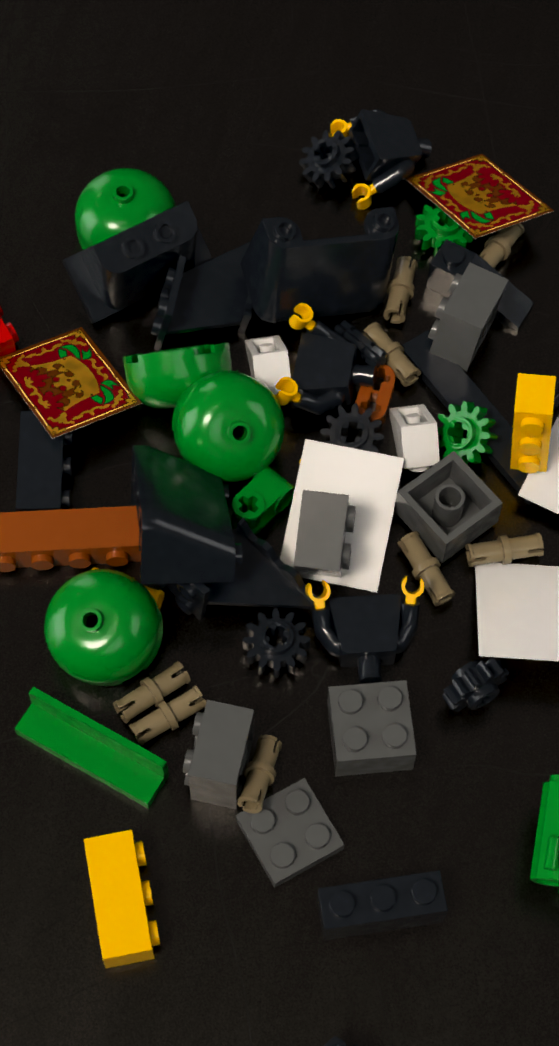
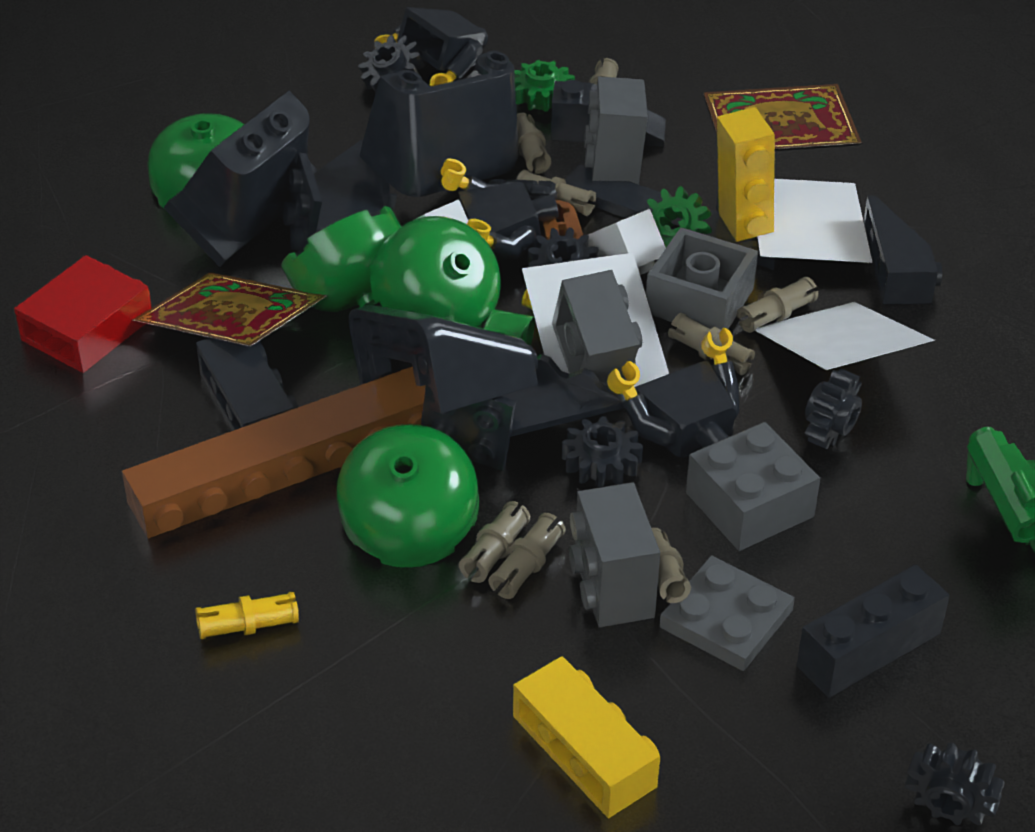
camera: 25 degrees left, 20 degrees down
green panel [15,687,169,809] -> none
sticker [406,154,554,239] -> none

